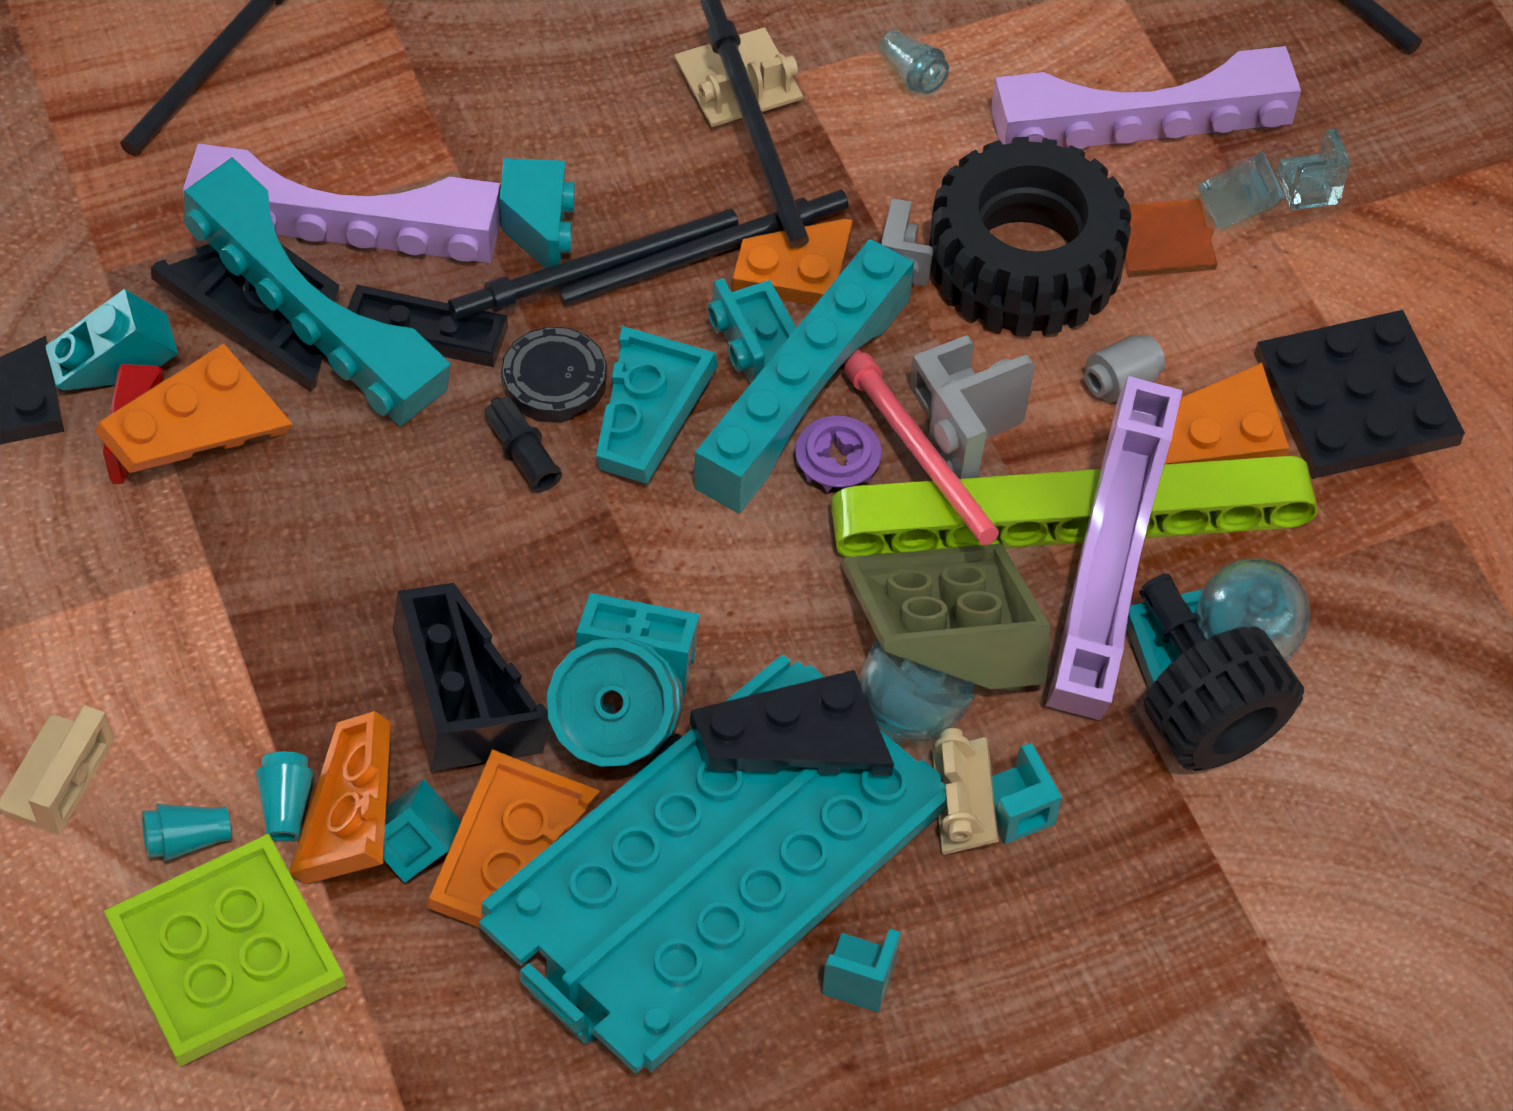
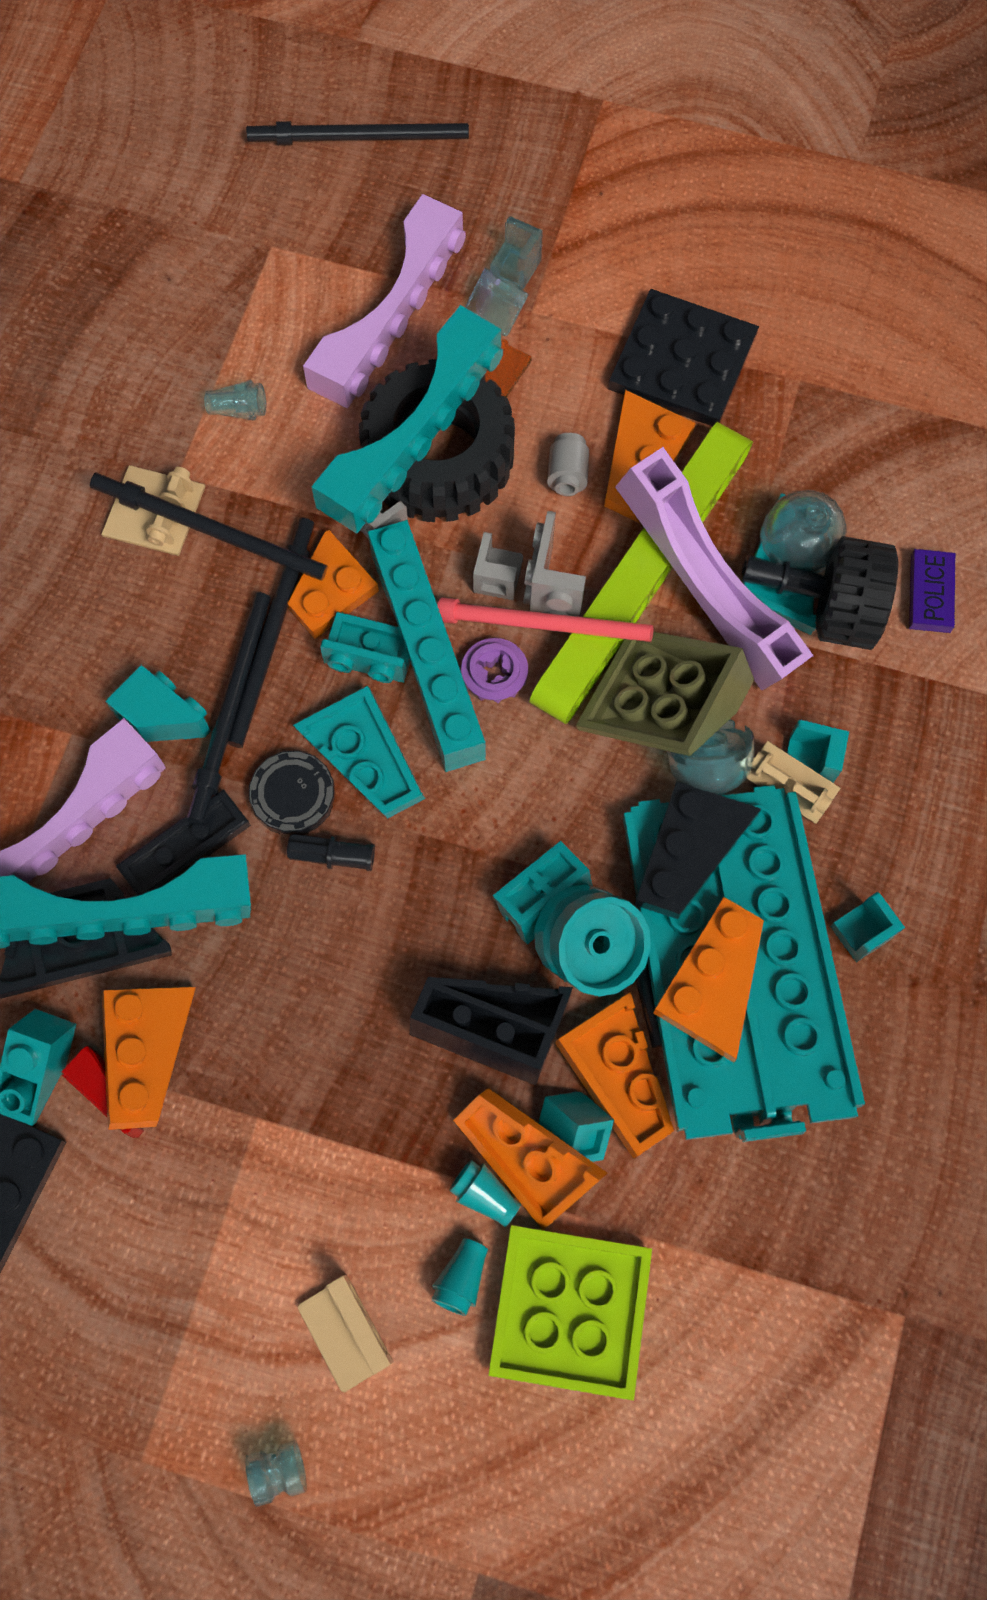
camera: 50 degrees left, 15 degrees up
none -> teal arch [311,305,503,534]
none -> orange wing [653,897,764,1063]
none -> dark purple tile [909,549,956,633]

